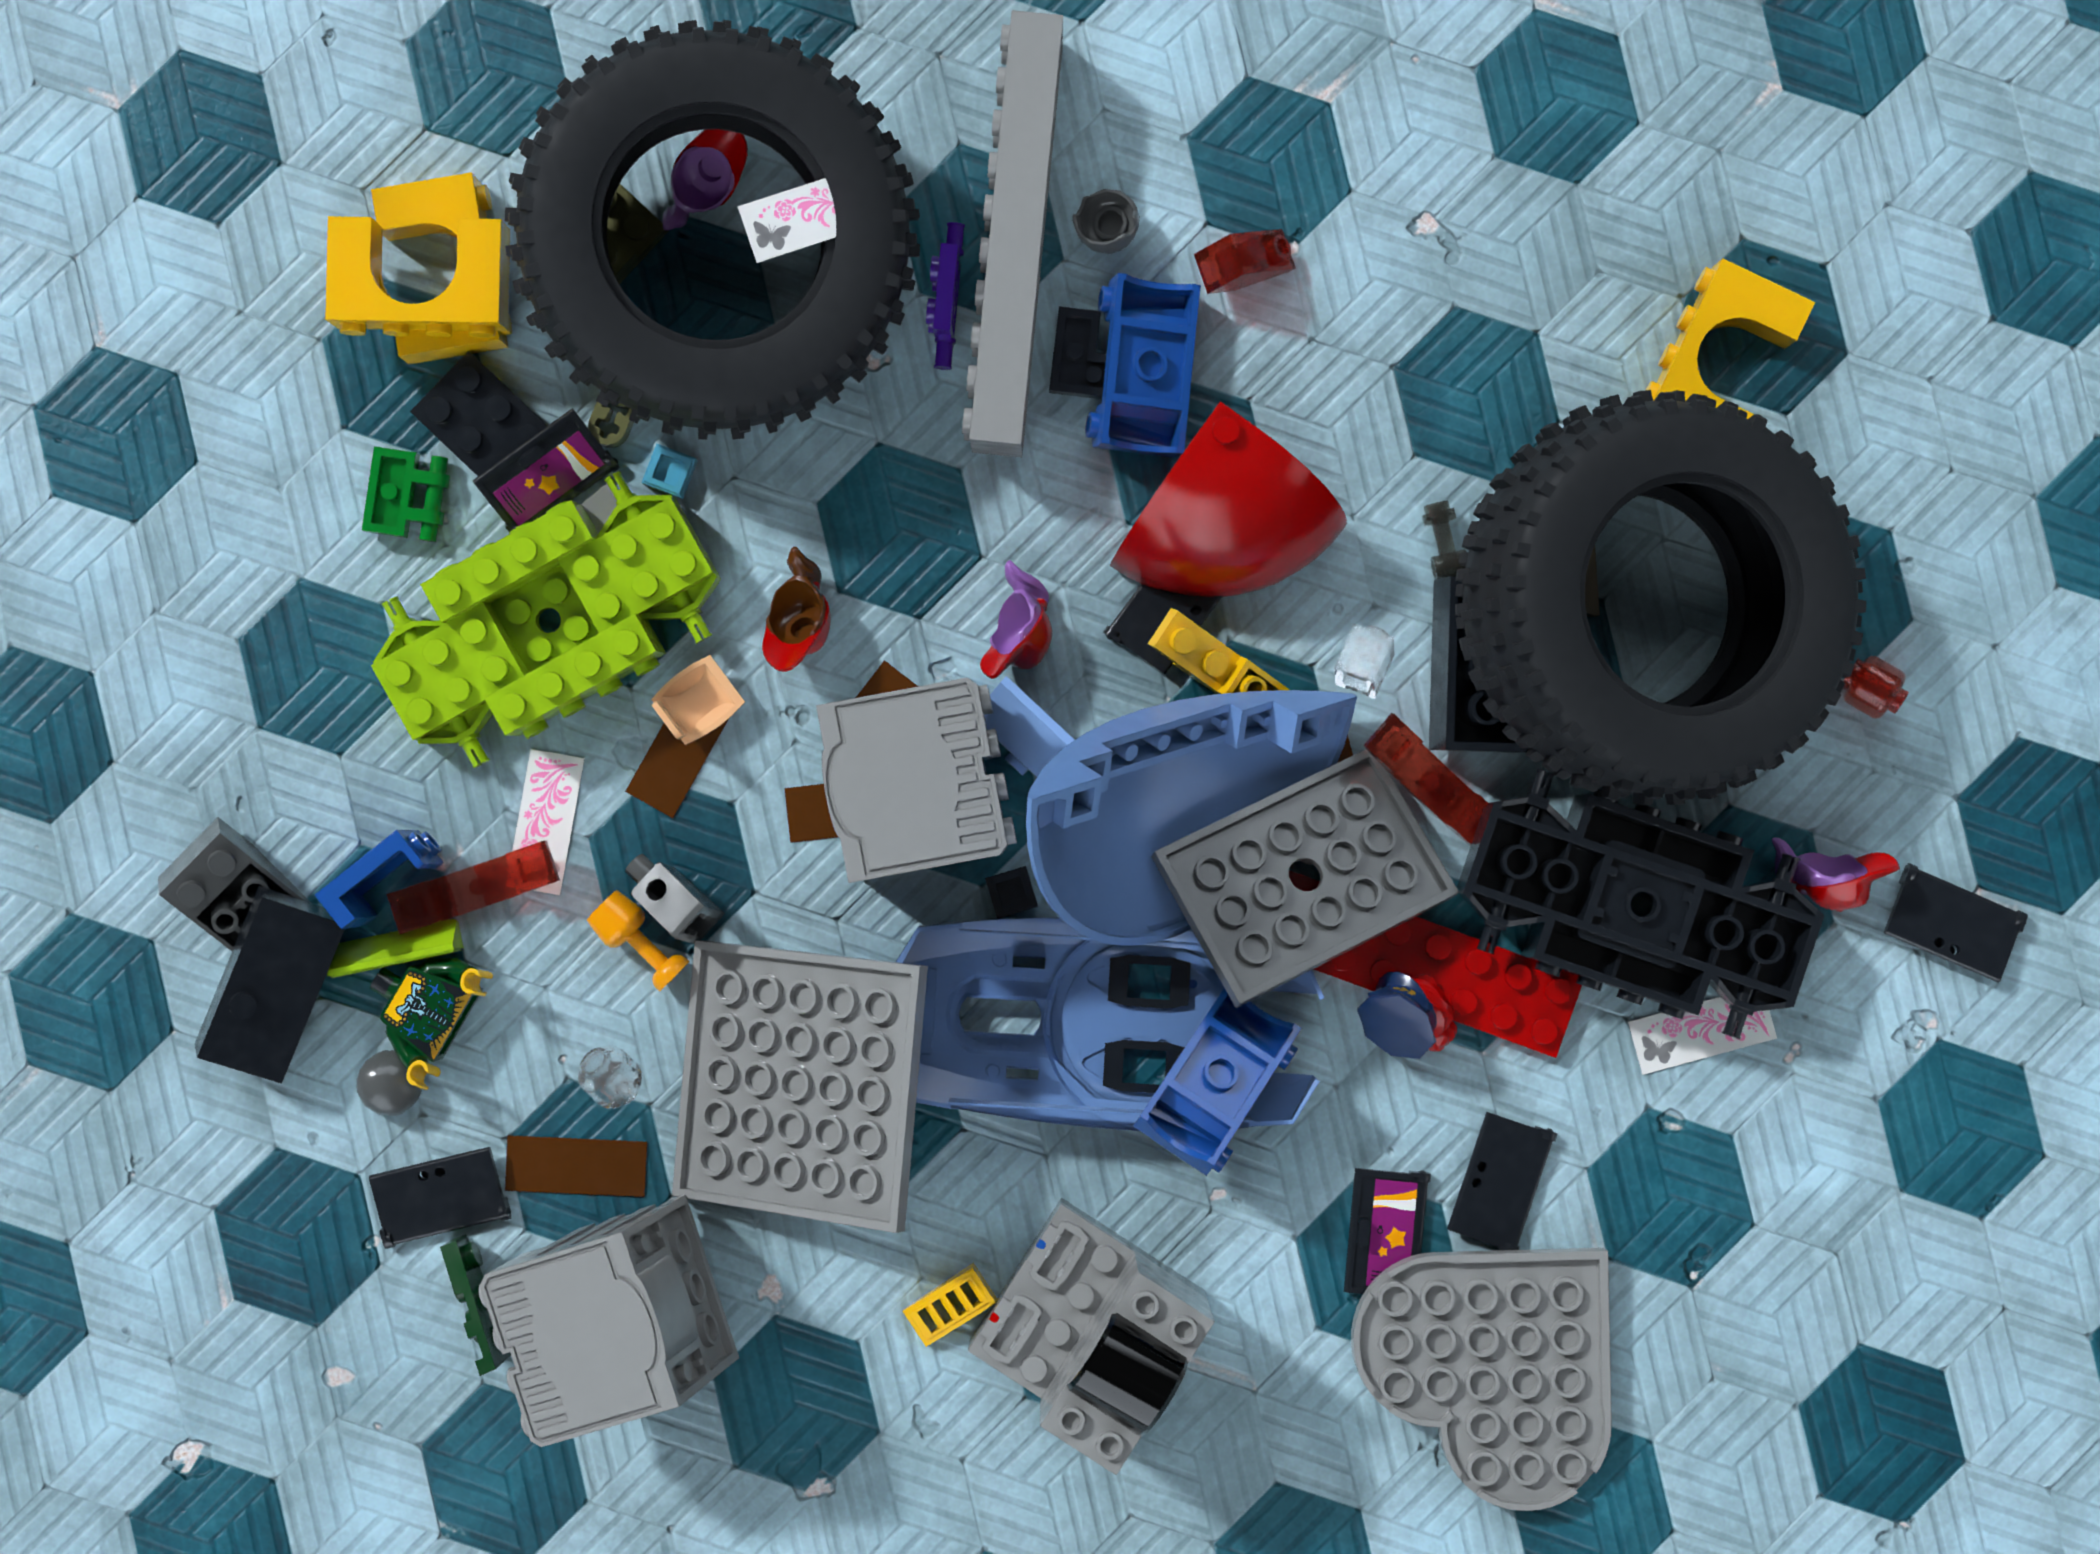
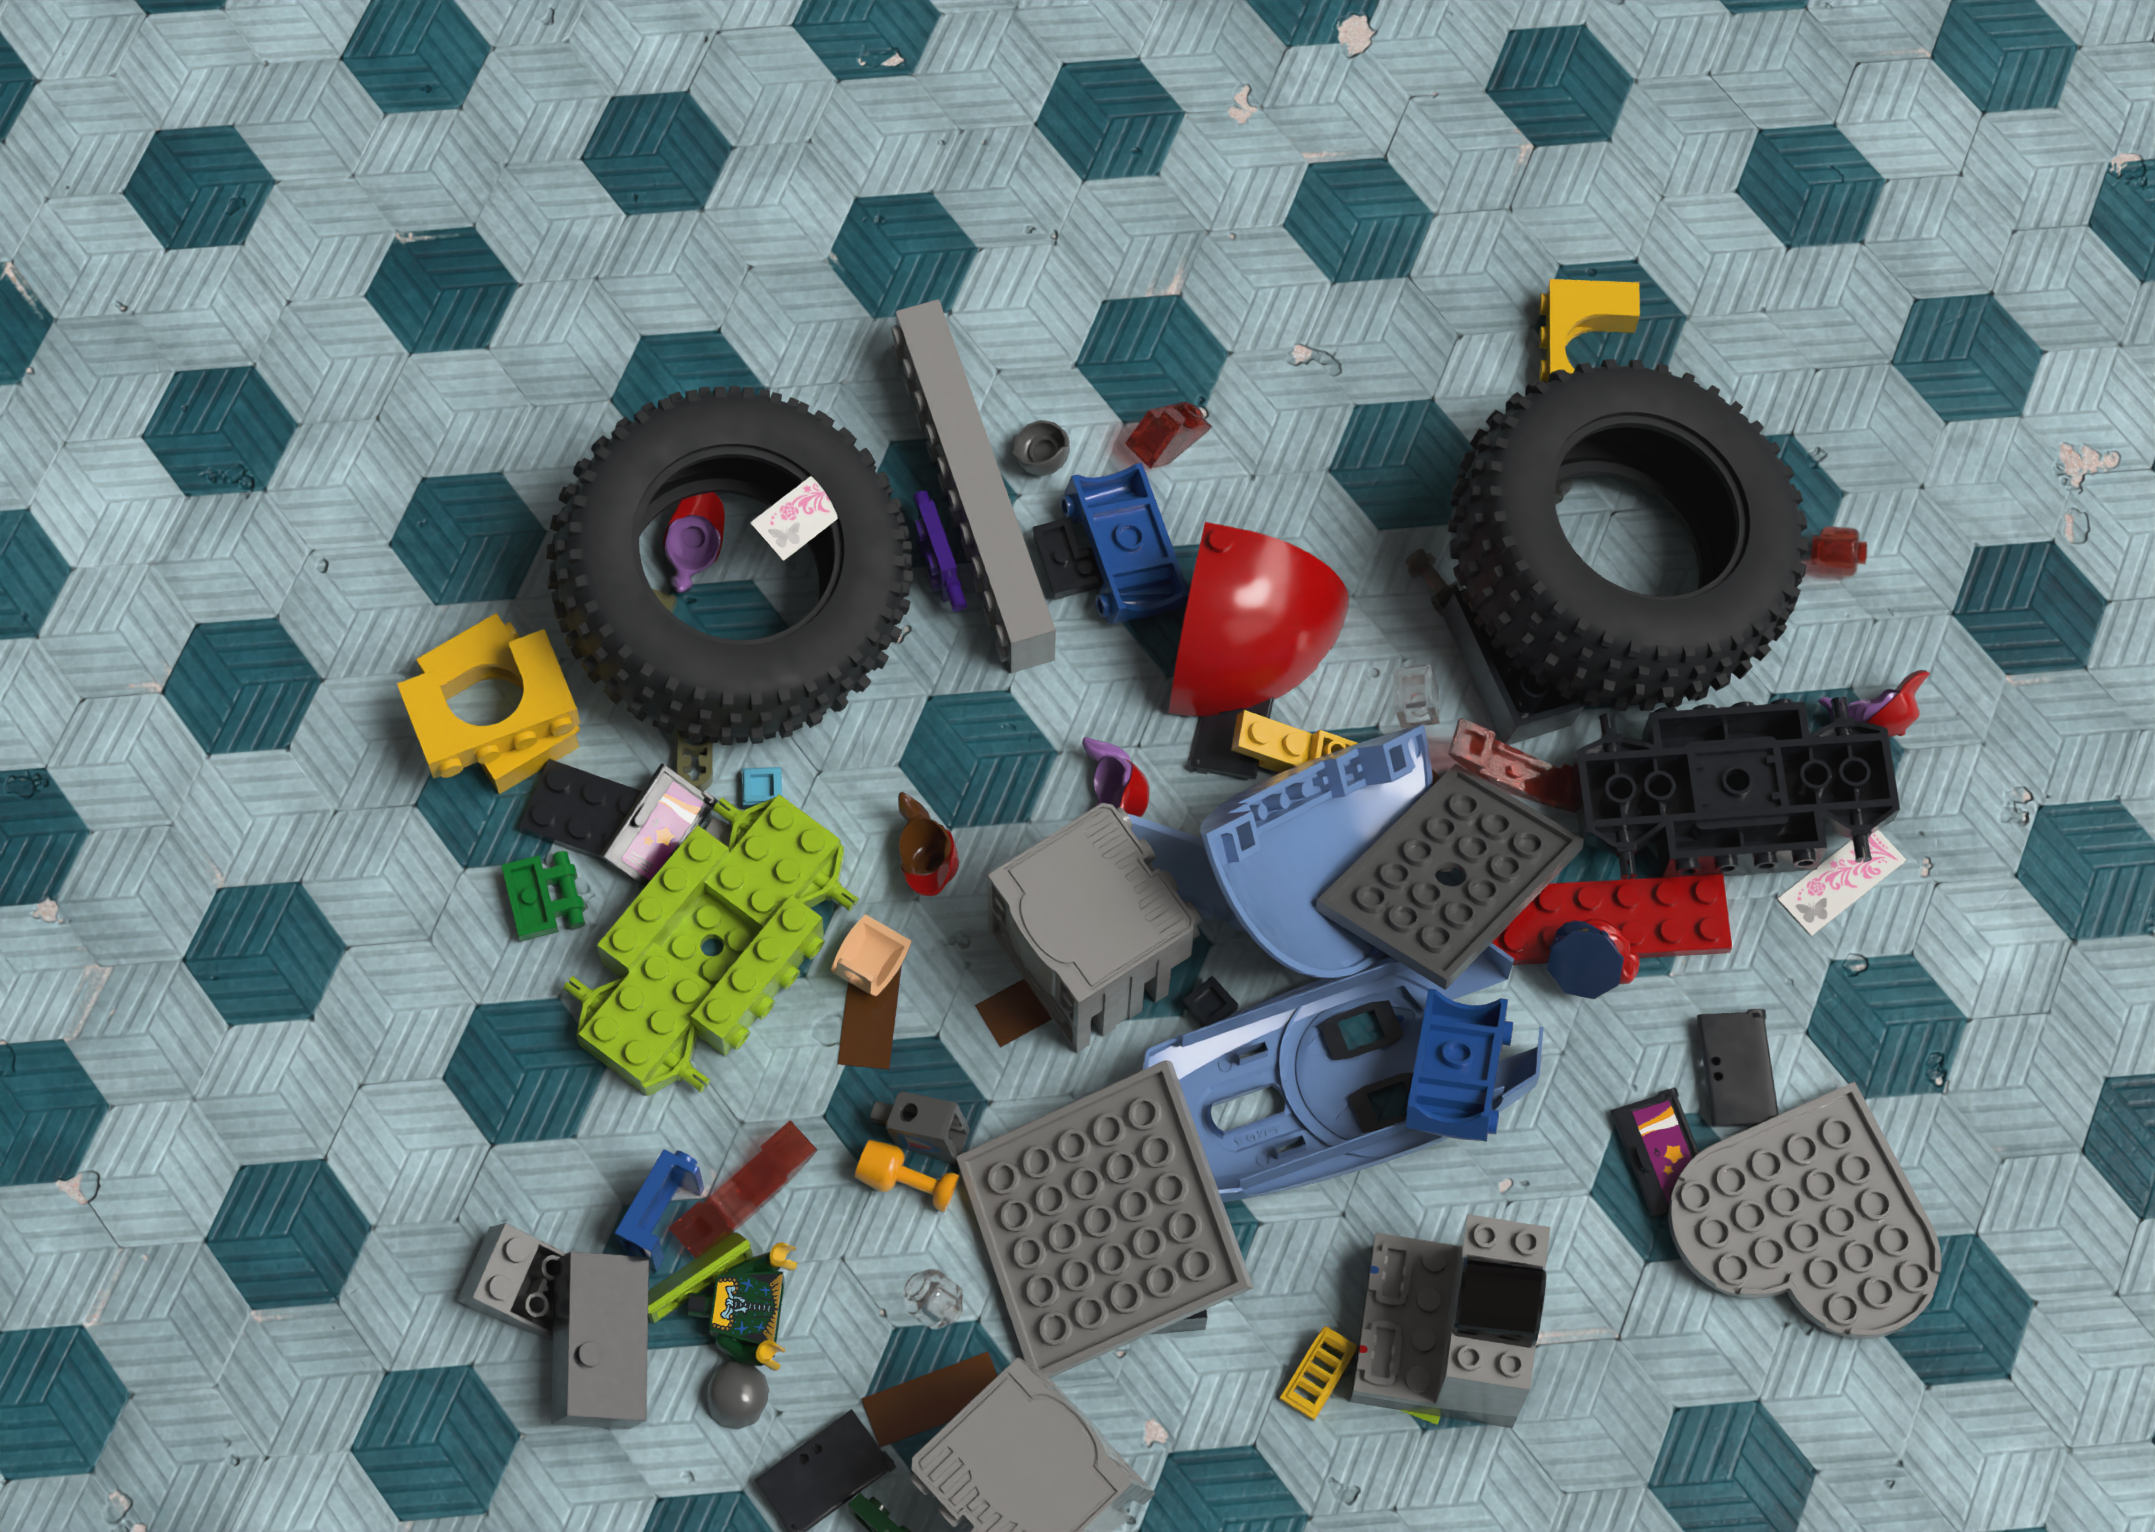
camera: 30 degrees left, 20 degrees down
white sticker [506,749,585,895] -> none
black door [1884,863,2028,983] -> none

